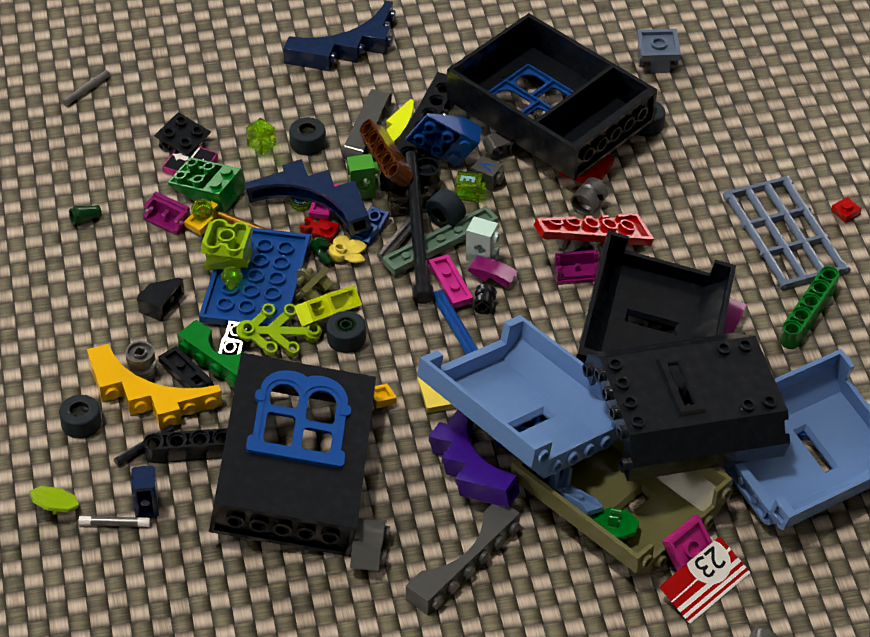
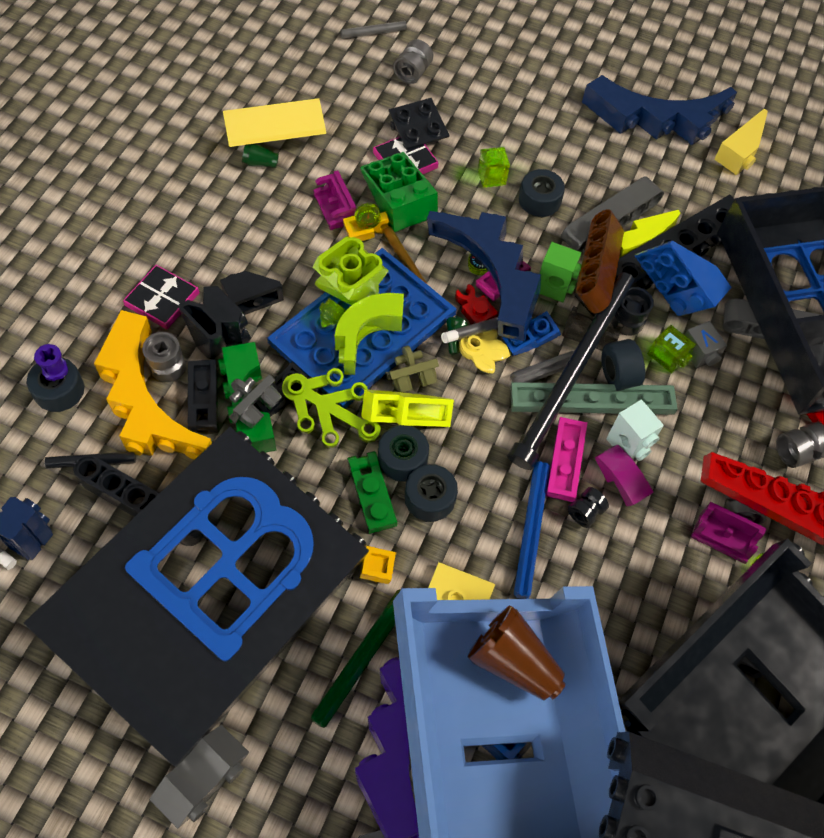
camera: 30 degrees right, 15 degrees up
none -> dark purple bush [34,344,68,381]
none -> black tile [123,265,200,330]
none -> black piece [179,286,251,359]
none -> light yellow slope [223,98,326,147]
none -> dark grey hips [229,375,282,429]
none -> dark green axle [311,589,400,728]
none -> lime arch [335,293,404,375]
none -> green plate [347,451,397,534]
none -> flat silver wheel [393,39,434,84]
none -> black wheel [405,464,458,522]
none -> flat silver bar [441,317,498,343]
none -> reddish brown cone [467,605,566,701]
none -> light yellow slope [714,109,768,175]

